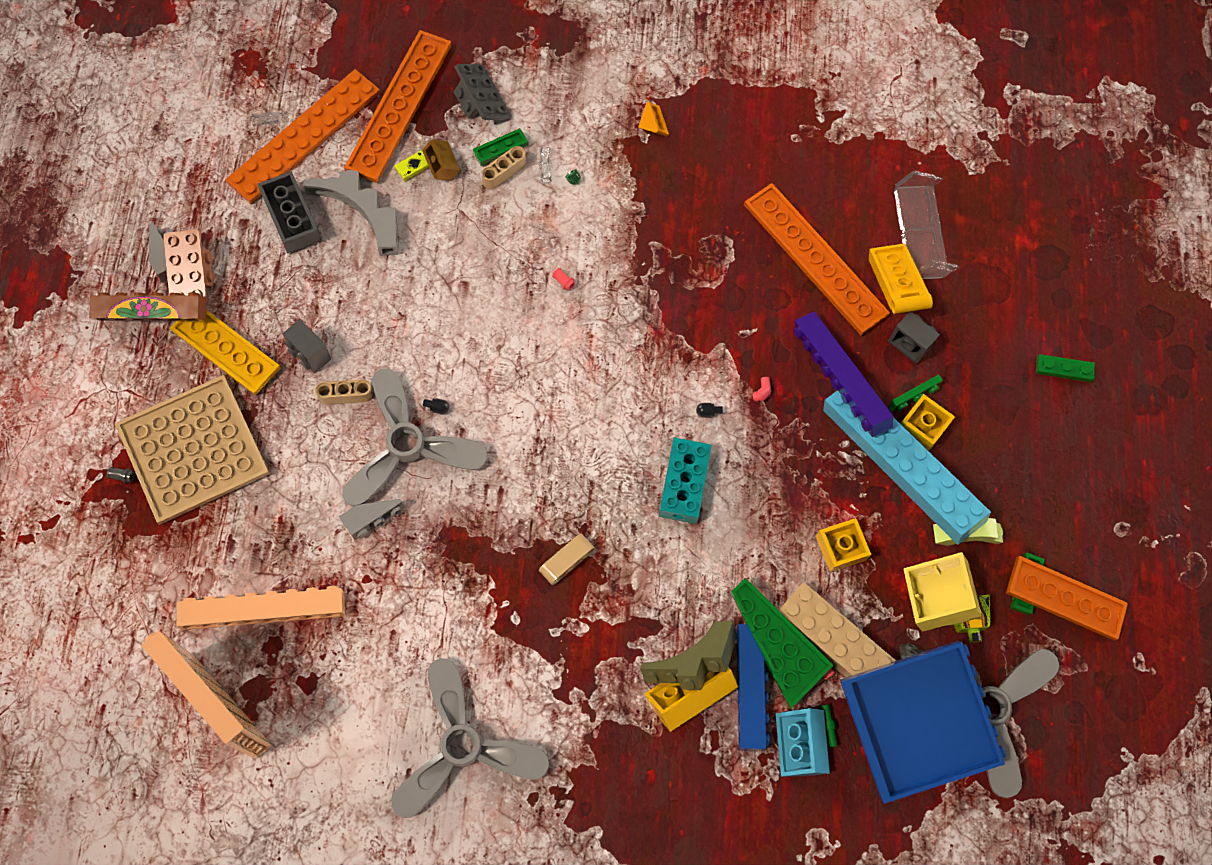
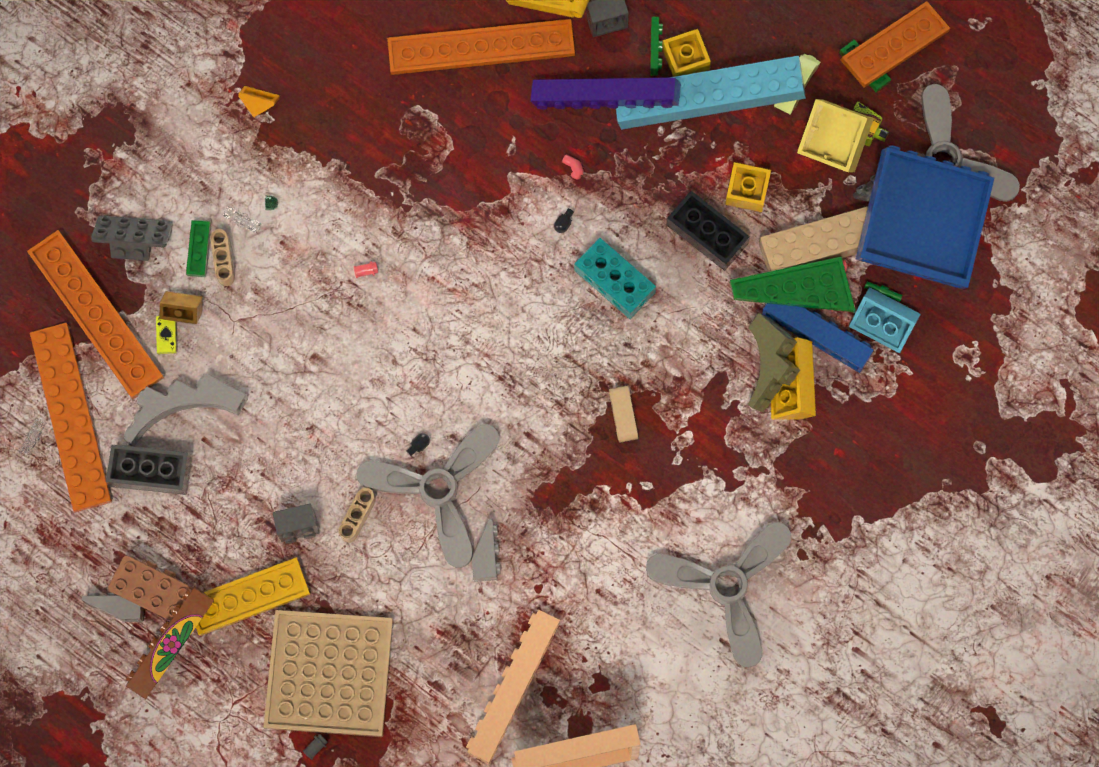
camera: 50 degrees left, 5 degrees up
none -> black brick [666,191,750,271]

